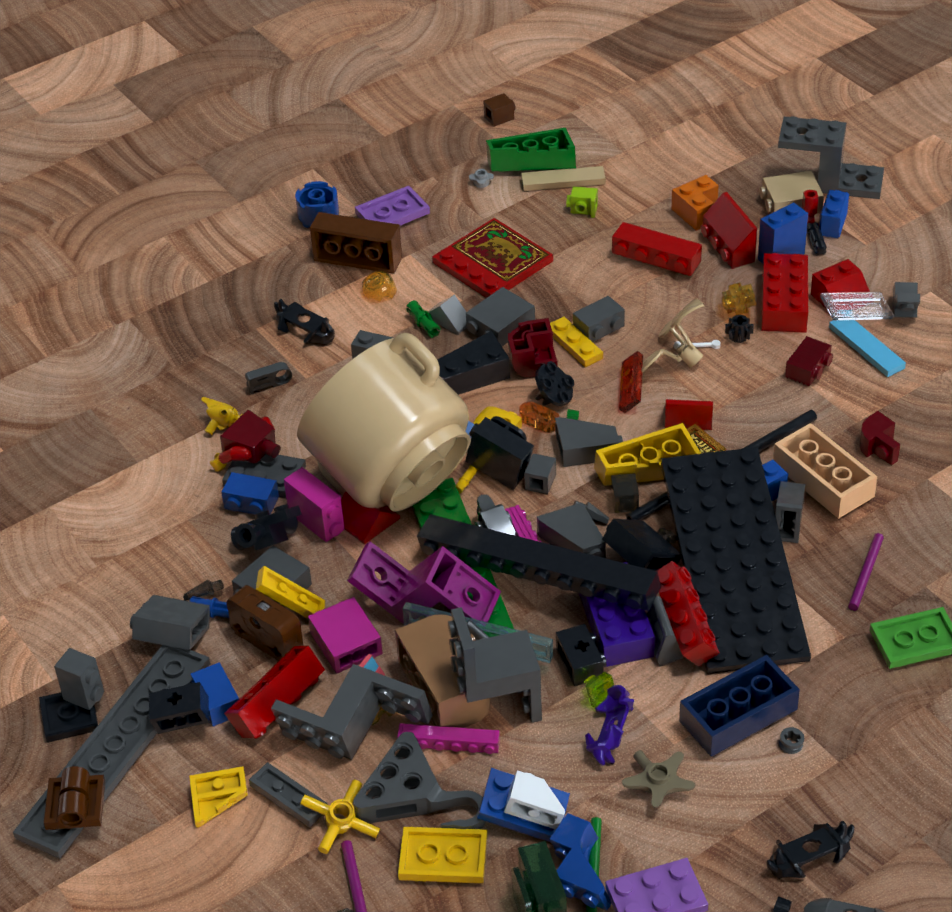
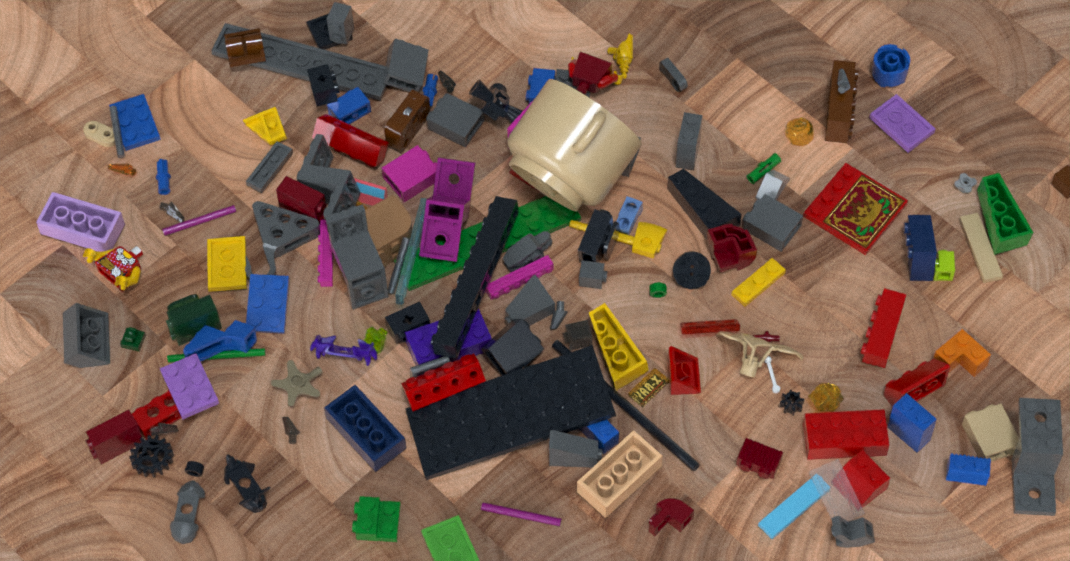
camera: 80 degrees right, 15 degrees up
yellow plate [256,566,325,619] -> none
black piece [274,299,335,345] -> none
yellow bar [300,780,381,854] -> none
white slope [504,770,565,829] -> none
clear orange beam [519,402,559,433] -> none
dark grey slope [555,417,623,467] -> none
dark grey brick [573,295,625,342] -> none
dark grey bush [779,727,805,754] -> none
red bar [802,190,819,224] -> none
black axle [807,222,827,255] -> none
none -> dark red brick [276,176,326,225]
none -> clear smoke bar [282,417,300,444]
none -> green plate [352,496,401,542]
none -> dark red helmet [753,331,780,342]
none -> dark grey bar [837,69,851,93]
none -> dark blue wedge [903,215,937,281]

